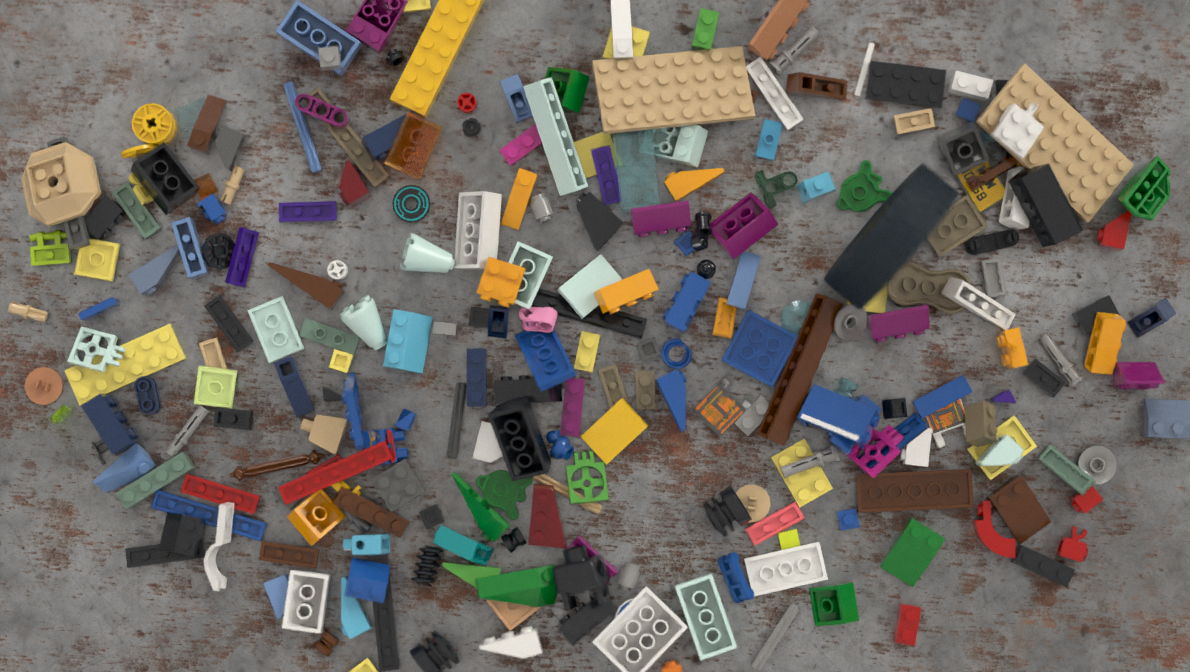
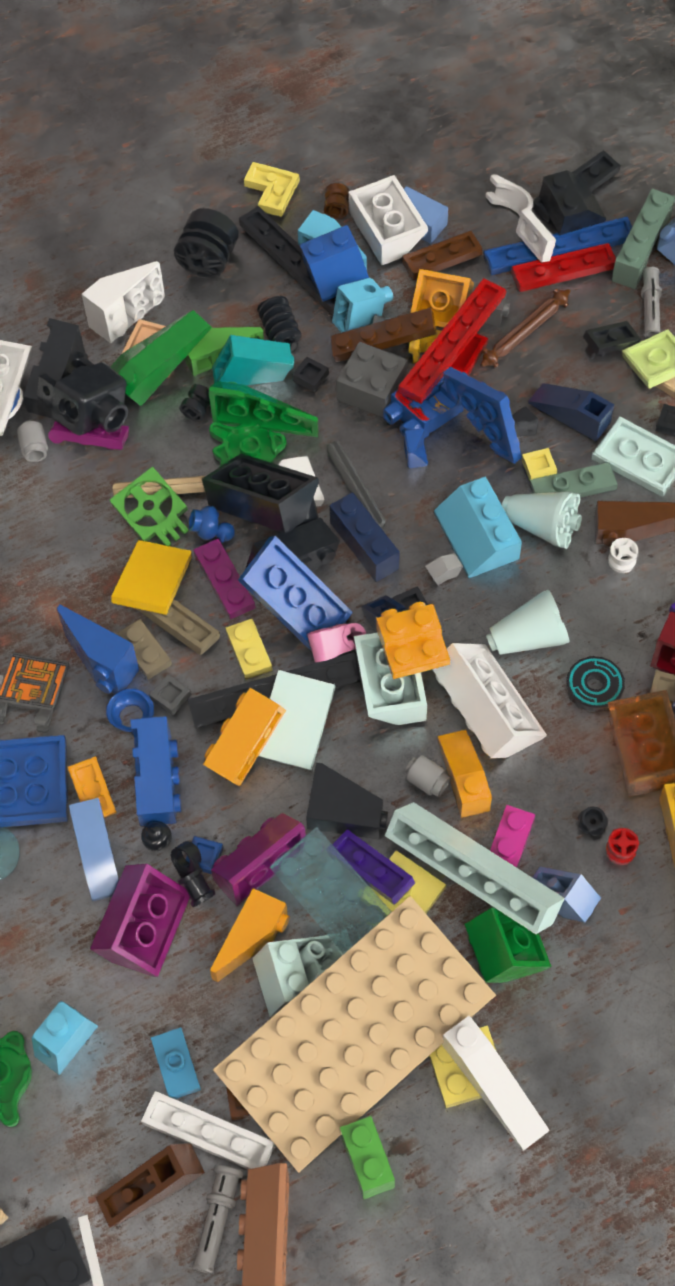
camera: 150 degrees right, 25 degrees down
tan torso [300,415,348,454] -> none
dark red wedge [528,484,567,549] -> none
clear green tile [754,170,798,210] -> none

